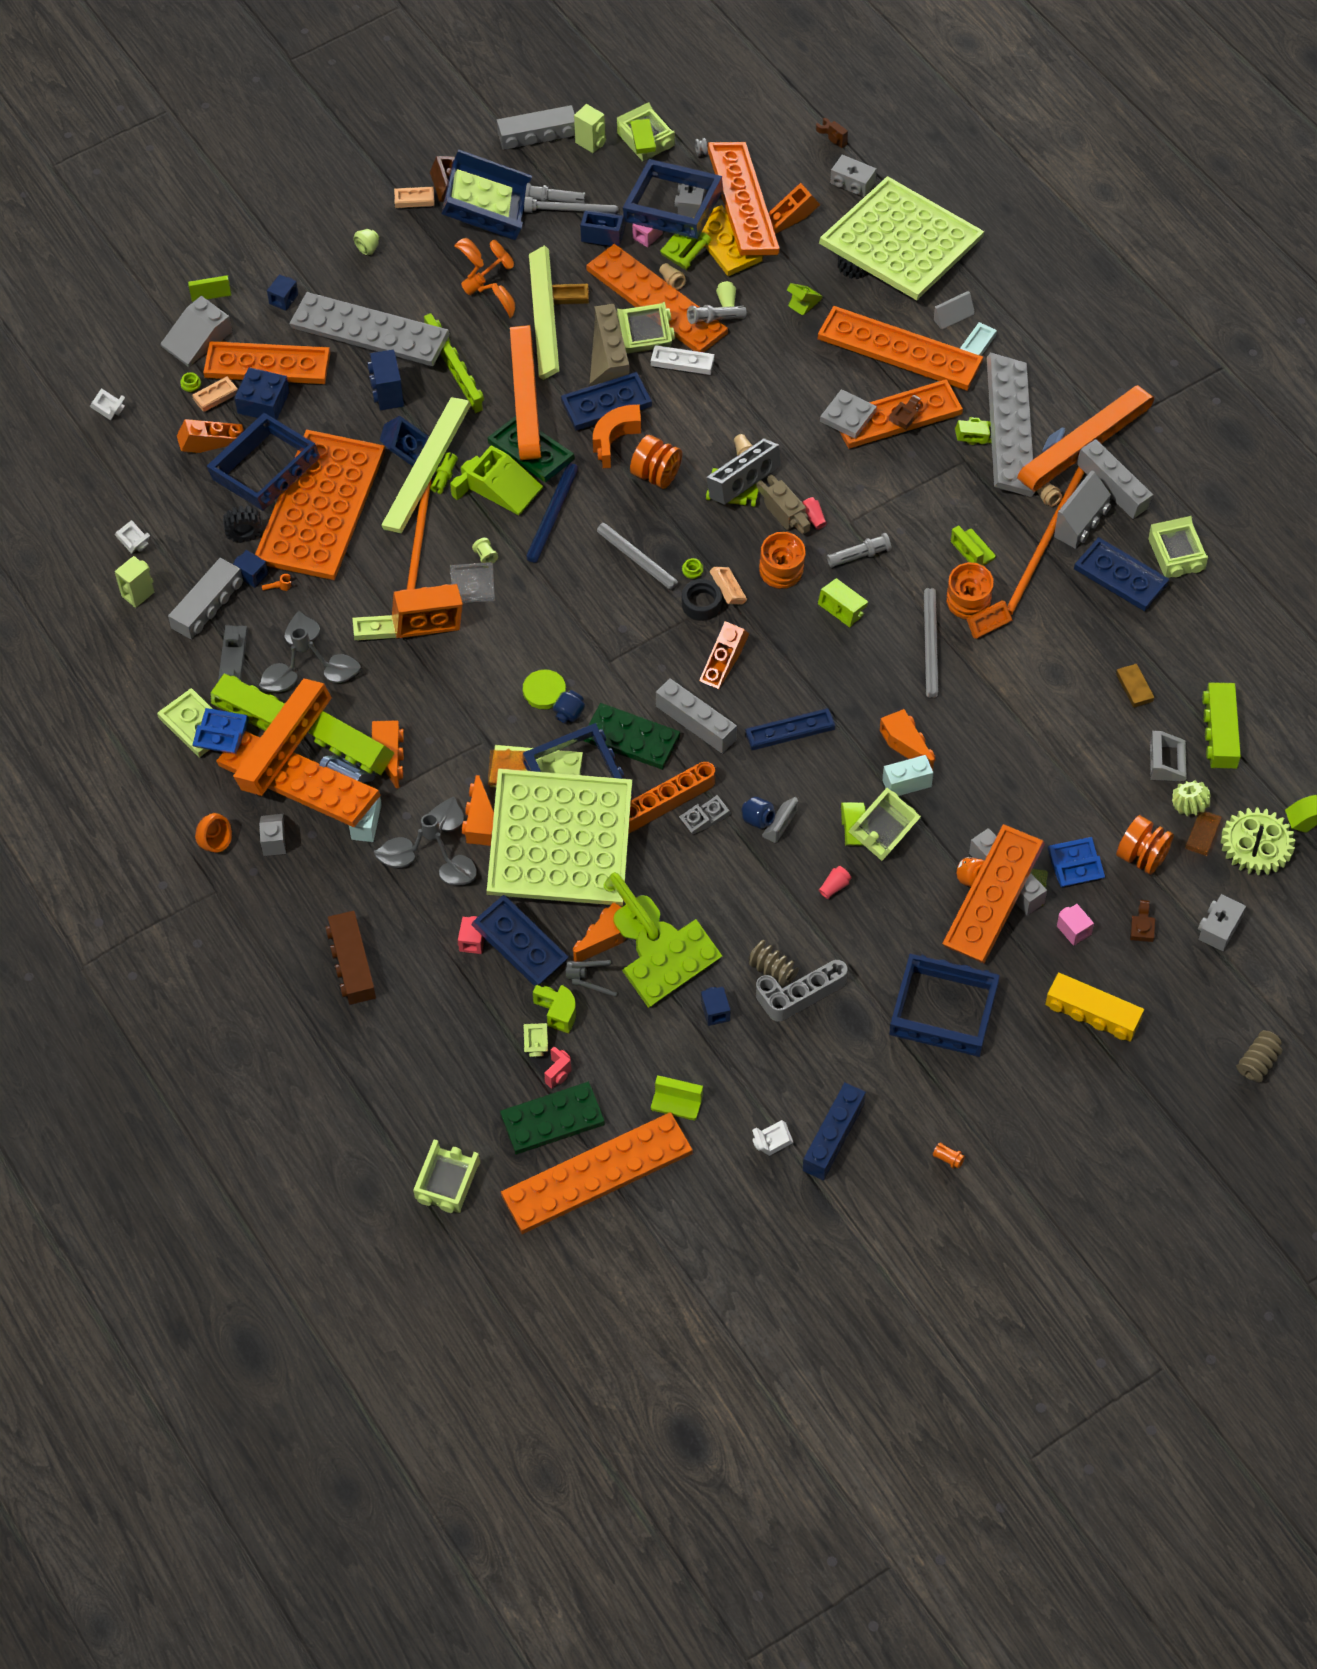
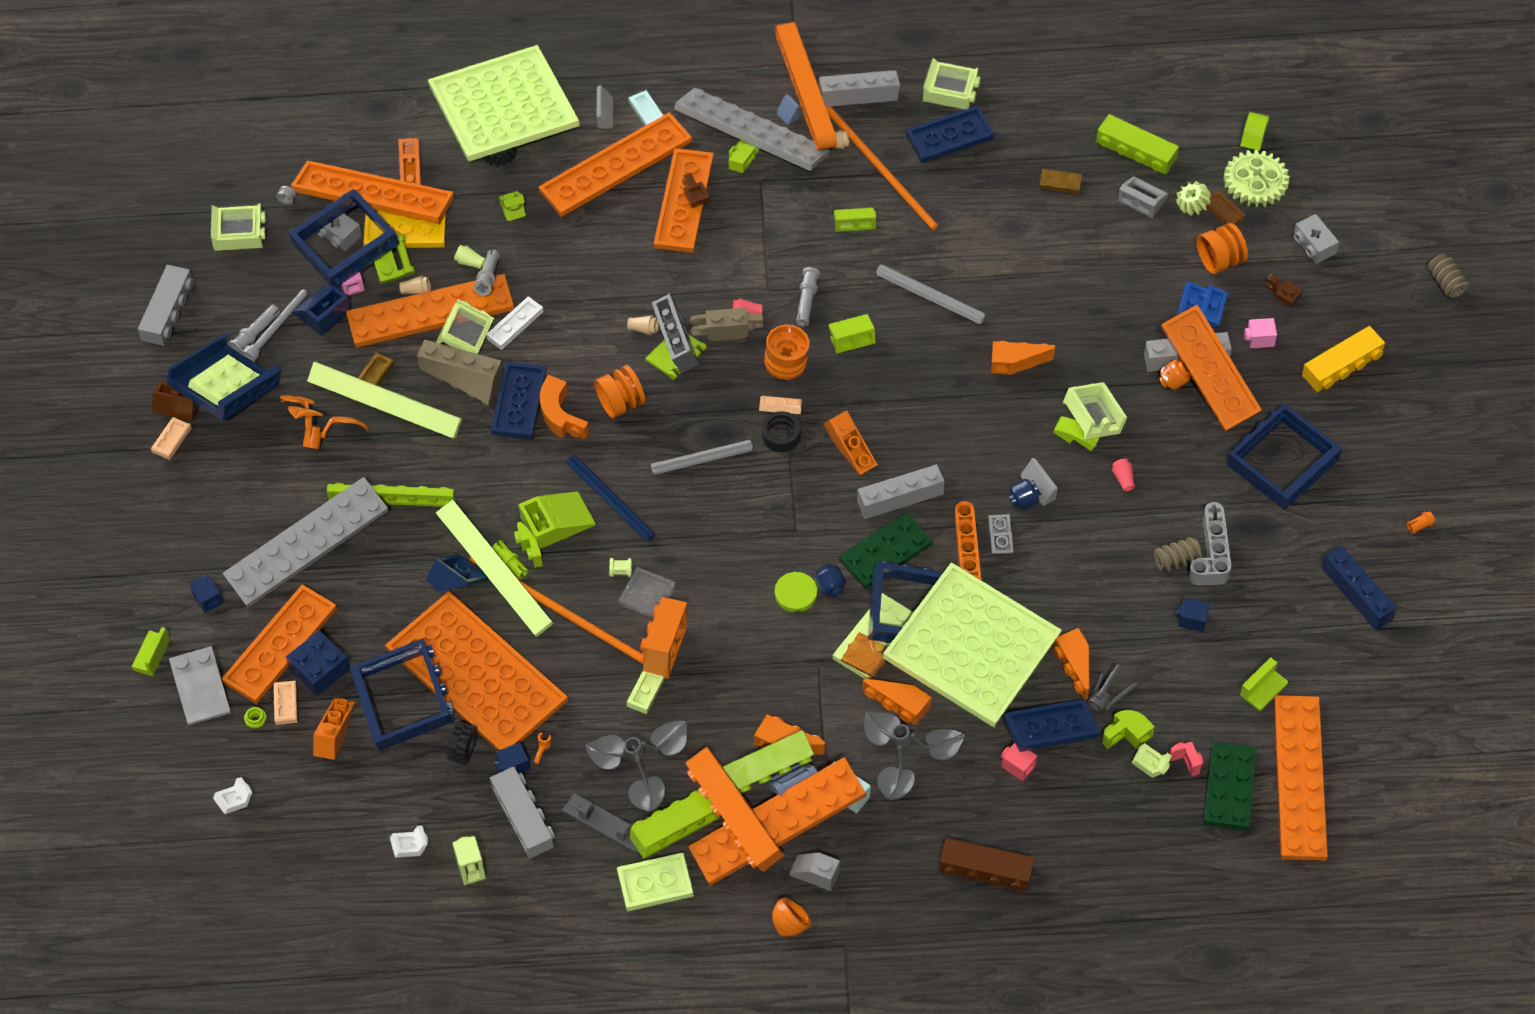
camera: 60 degrees left, 0 degrees up
blue slope [192,708,249,754] -> none
yellowish green cone [354,229,379,255] -> none
dark blue brick [367,349,404,411] -> none
window [413,1140,481,1213] -> none
dark green plate [487,416,575,483] -> none
orange beam [510,325,541,461] -> none
yellowish green brick [574,104,606,153] -> none
lime plate [603,872,722,1008] -> none
lime tile [630,119,656,154] -> none
lime plate [682,558,703,579] -> none
dark blue tile [745,708,835,751] -> none
white bracket [752,1120,793,1156] -> none
reddish brown plate [816,118,848,148] -> none
light grey plate [820,389,877,439] -> none
light grey brick [830,155,877,197] -> none
light aqua brick [882,755,933,796] -> none
orange wheel [946,562,993,619] -> none
orange plate [966,601,1012,639] -> none
light grey slope [1054,470,1111,549] -> none

